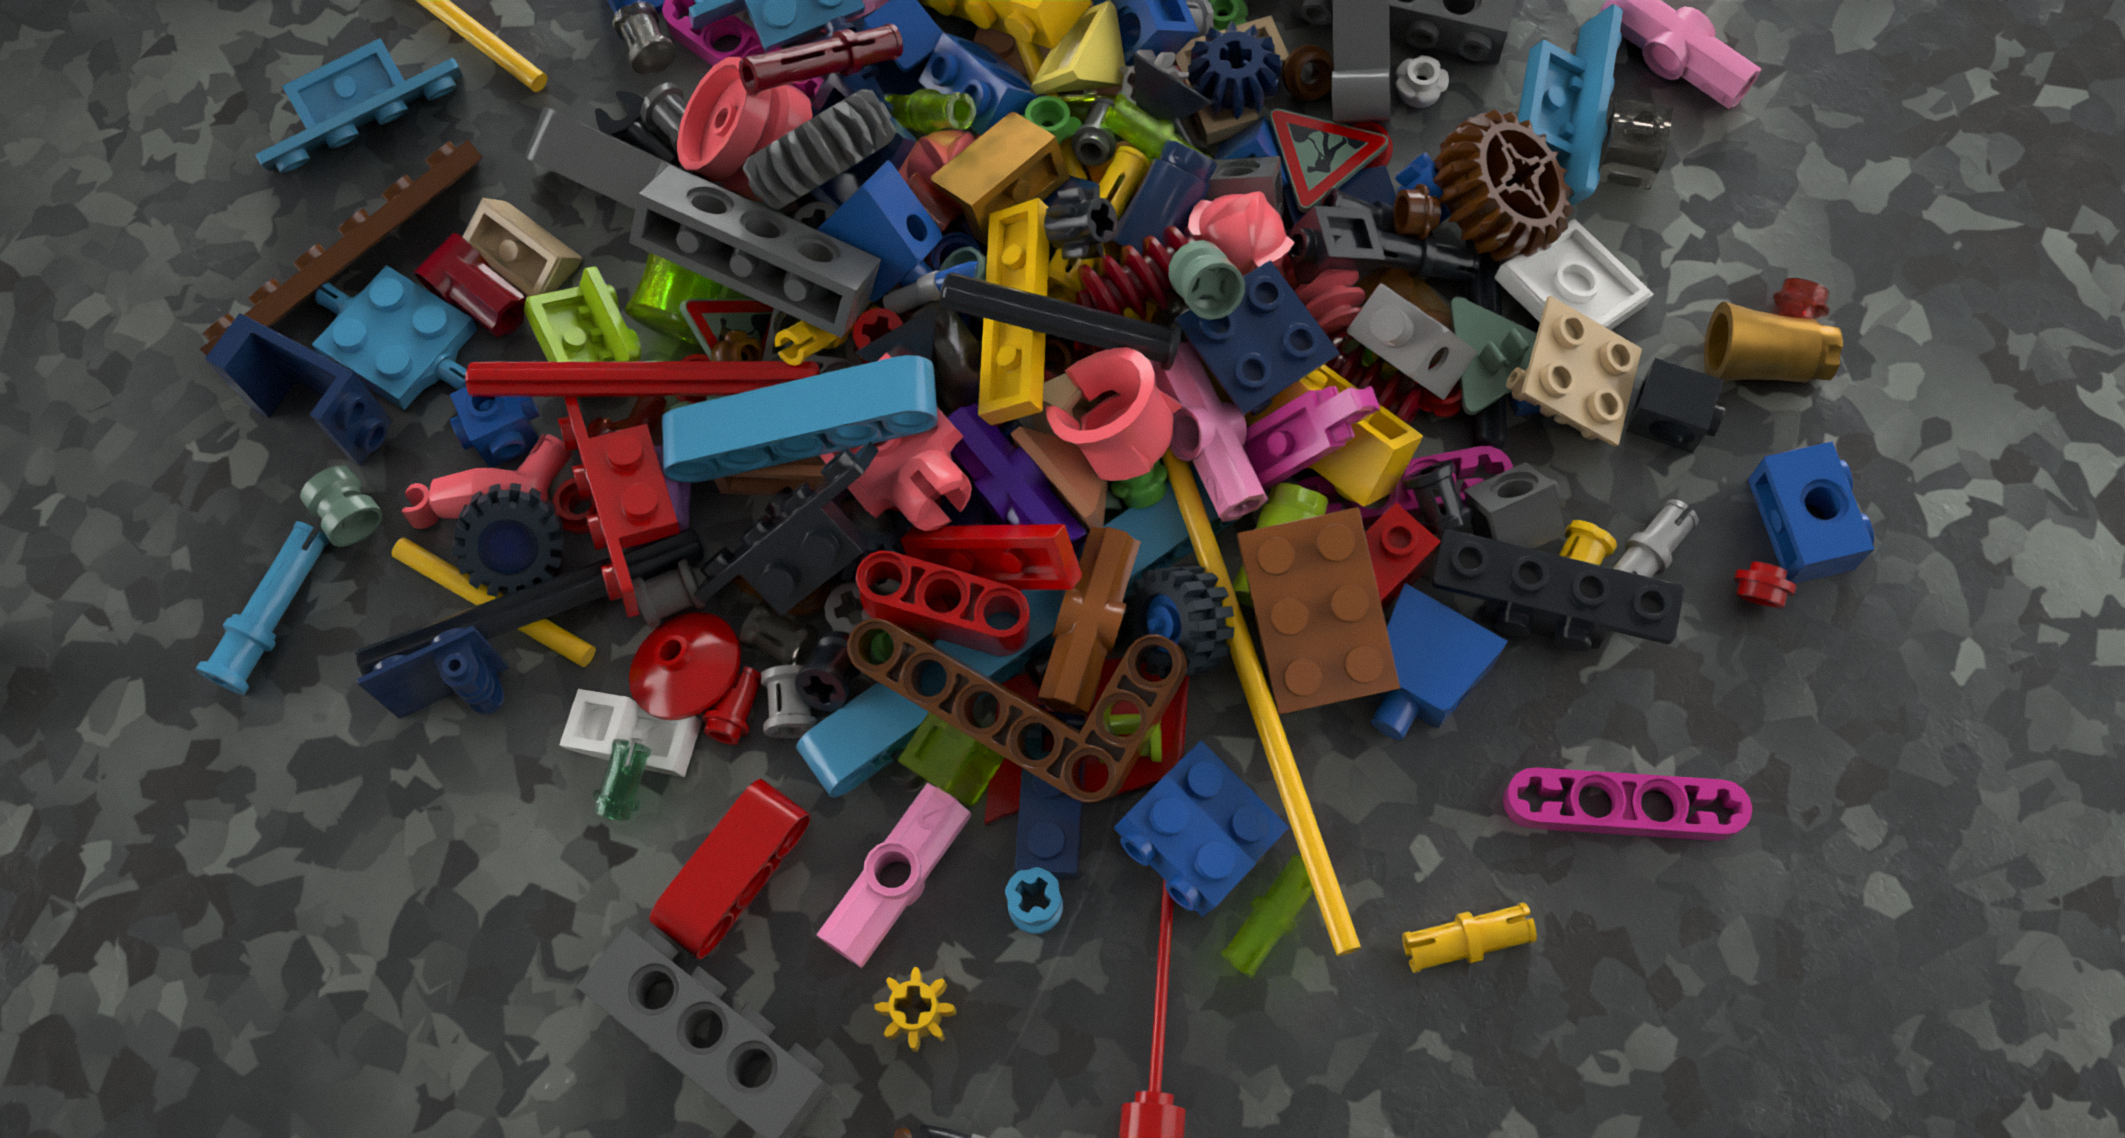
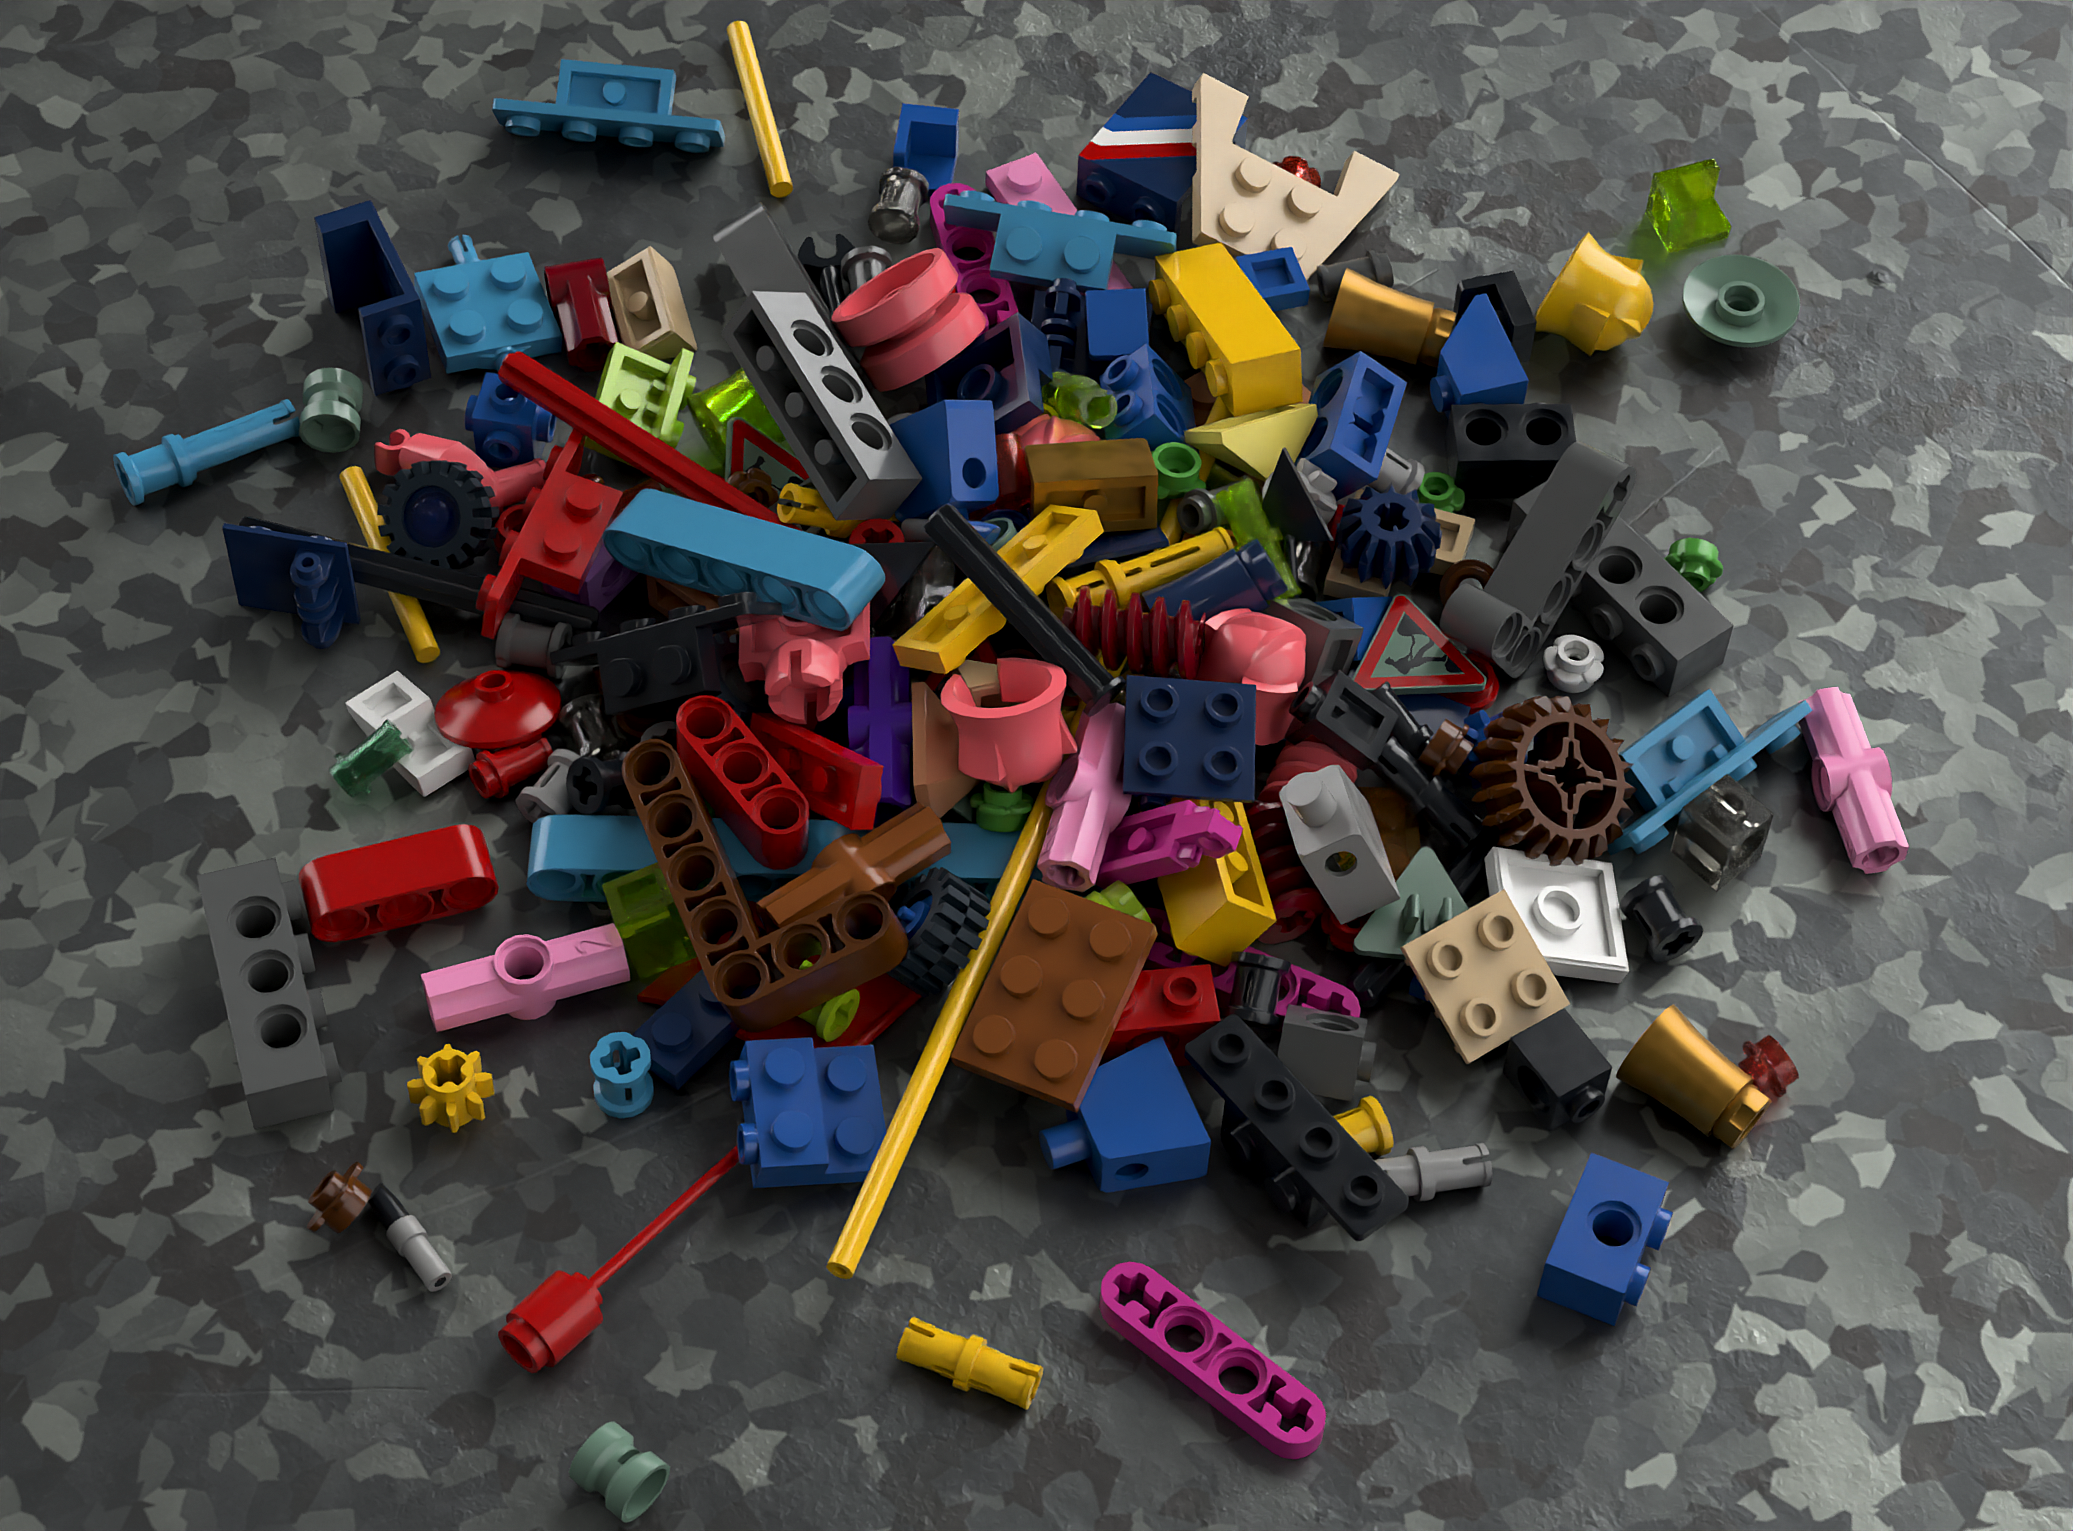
camera: 30 degrees right, 15 degrees down
reddish brown plate [200,140,483,357] -> none
dark red pin [739,23,903,95] -> none
dark grey gear [742,89,896,210] -> none
black gear [1044,187,1117,260] -> none
sand green wheel [1169,240,1245,320] -> none
clear neon green pin [1220,853,1314,979] -> none
red plate [1733,562,1797,609] -> none
none -> black bush [1619,875,1703,962]

